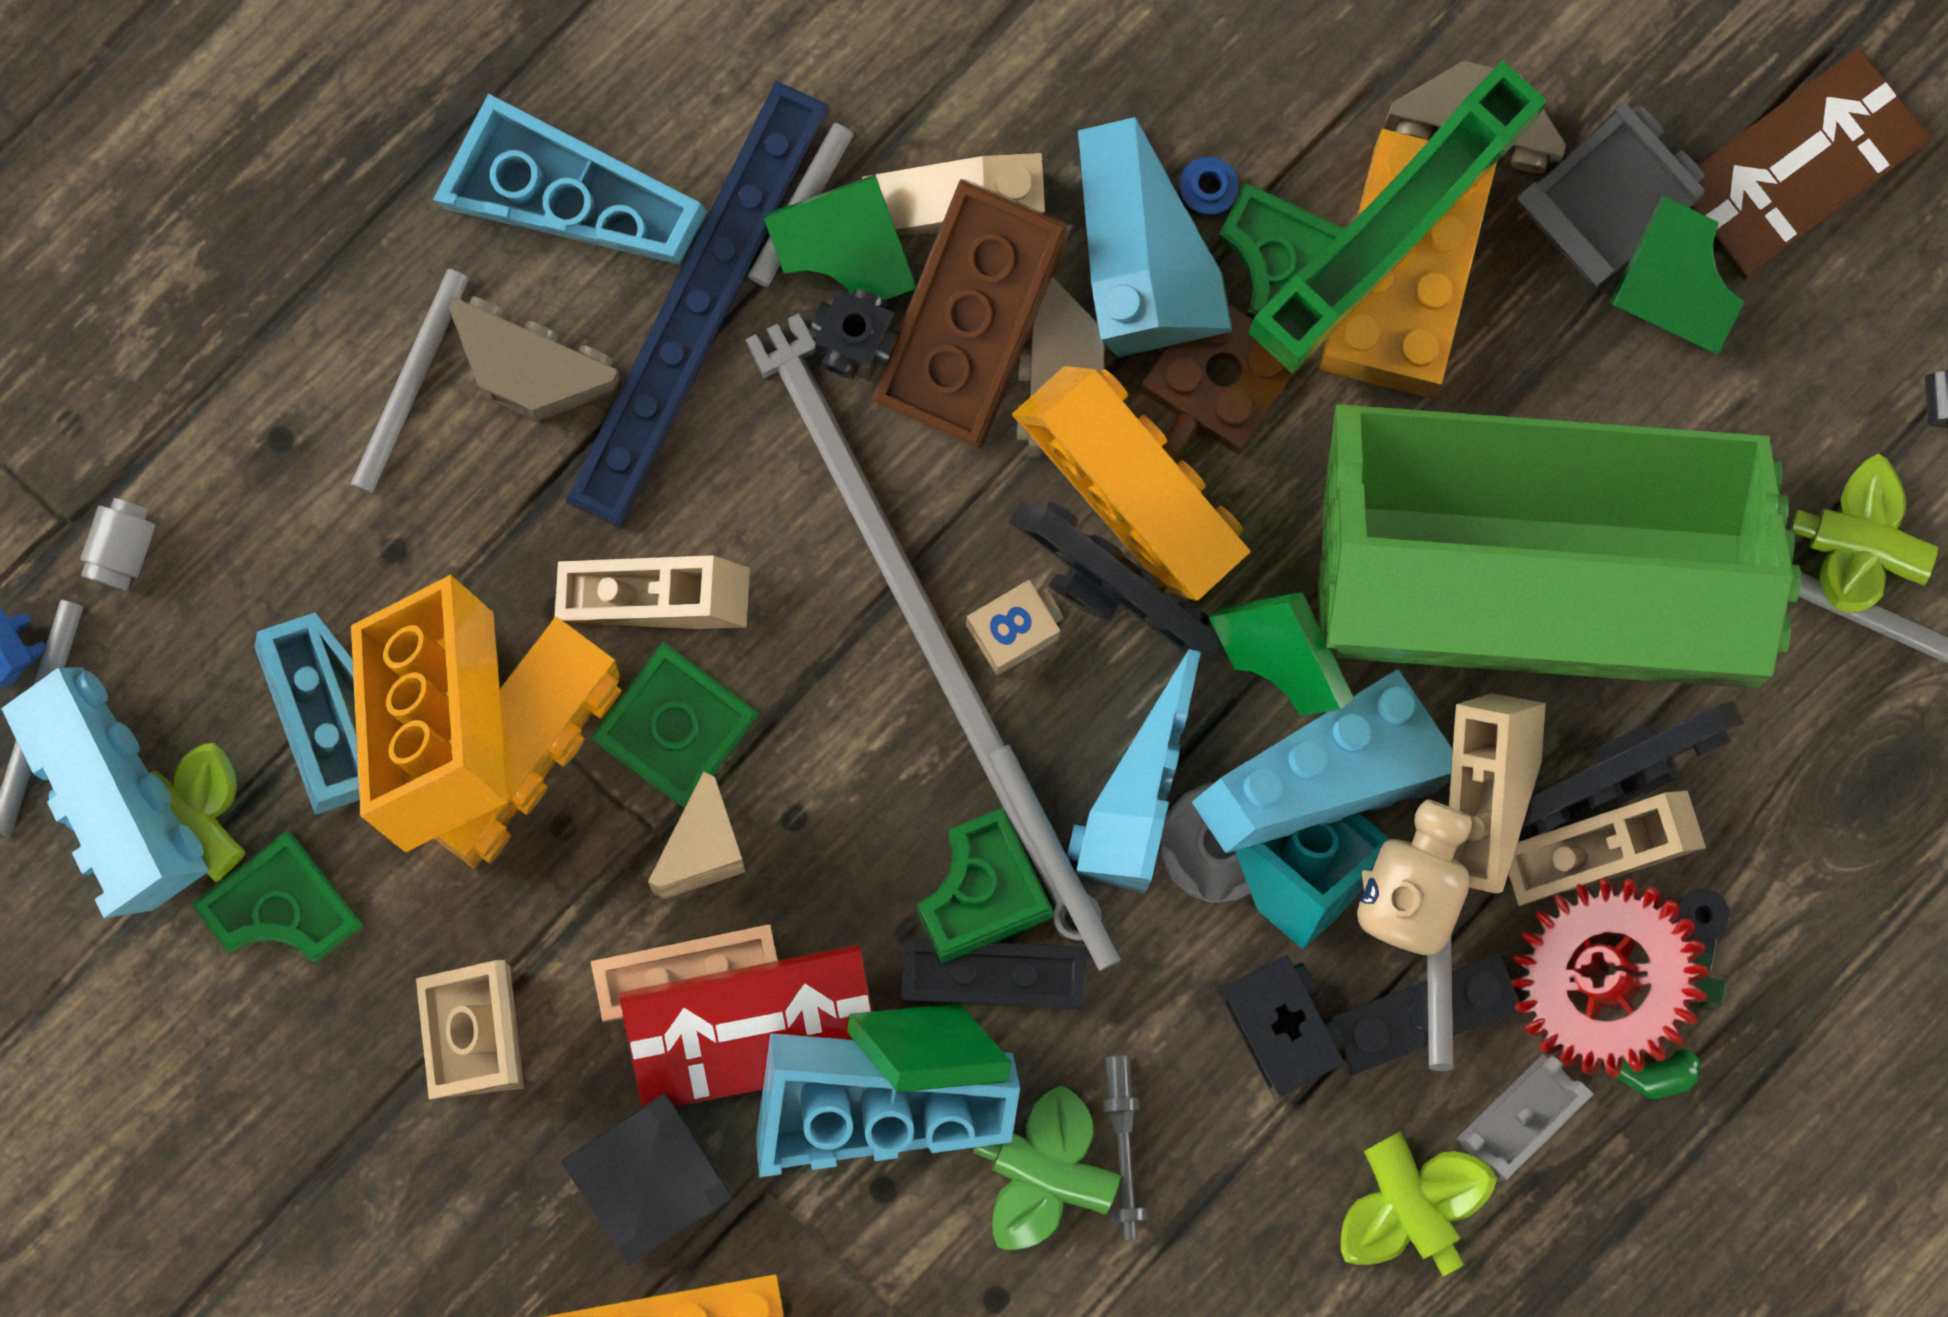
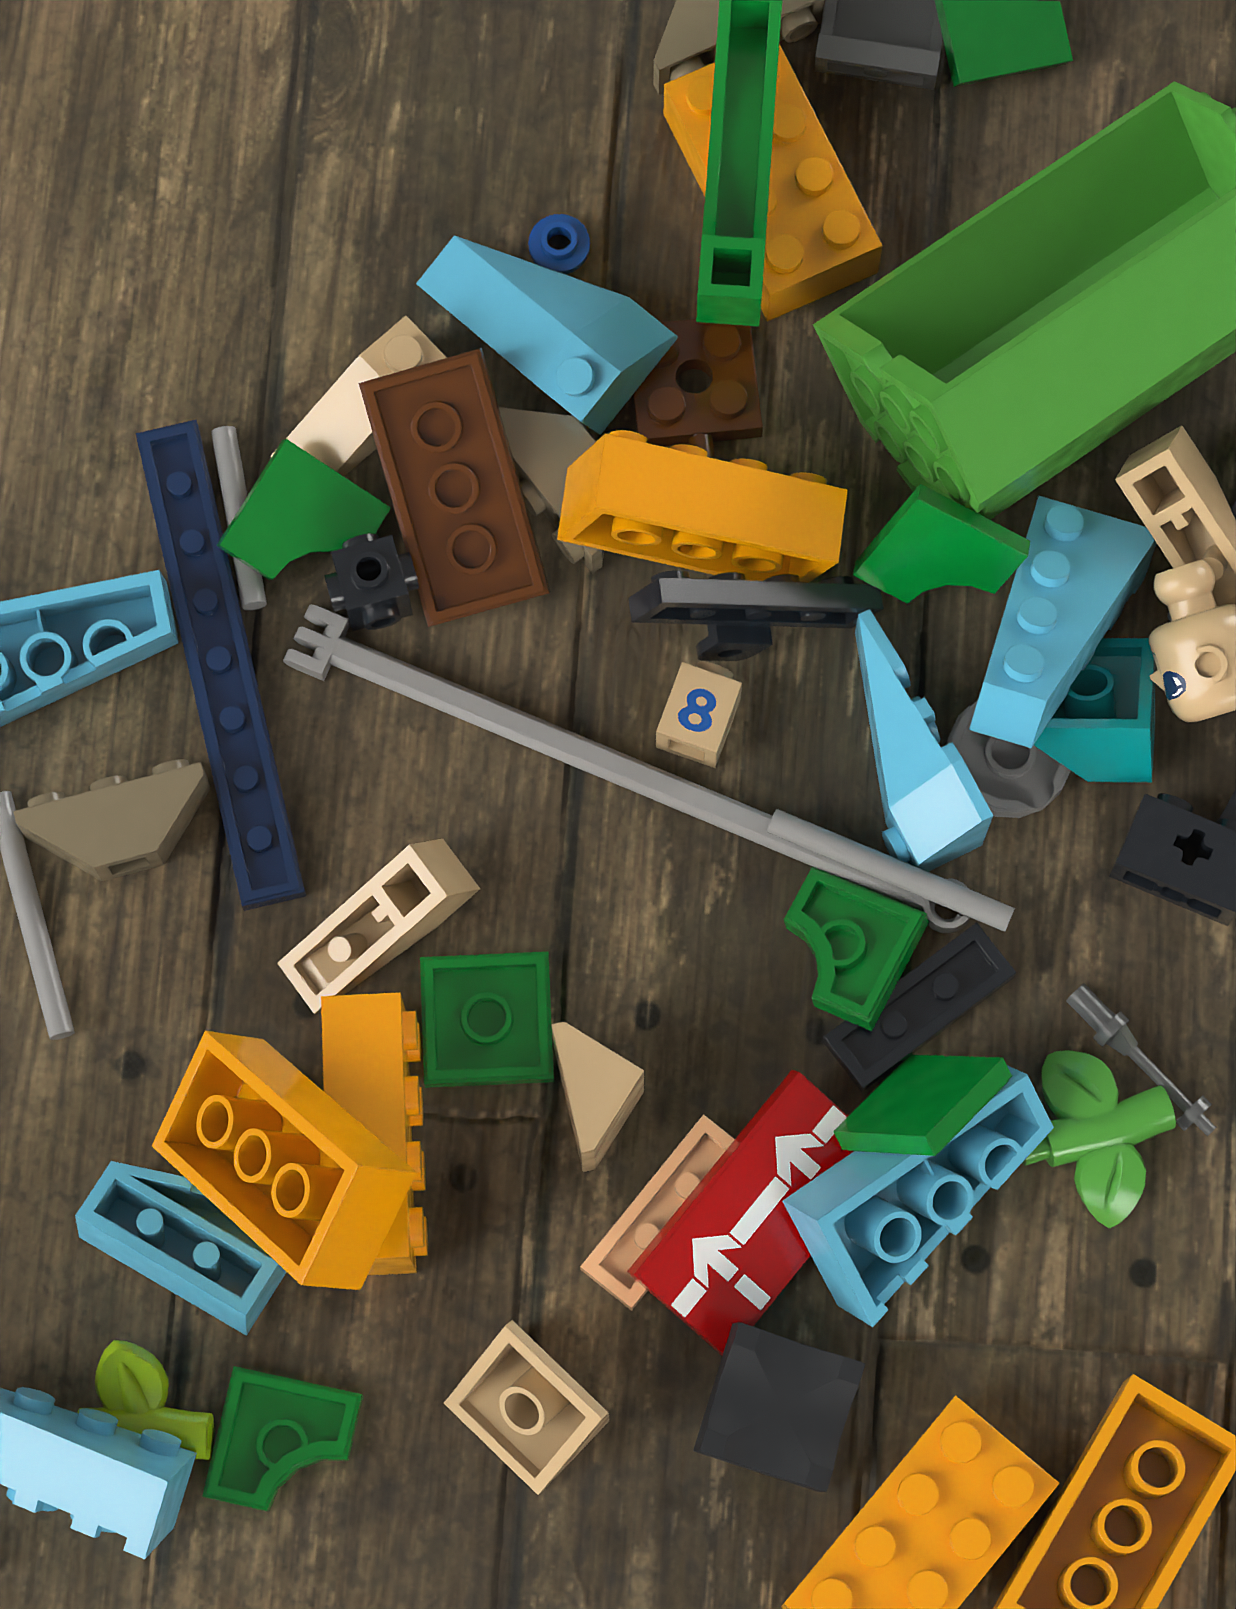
camera: 30 degrees left, 5 degrees down
green tile [1218,182,1344,319] -> none

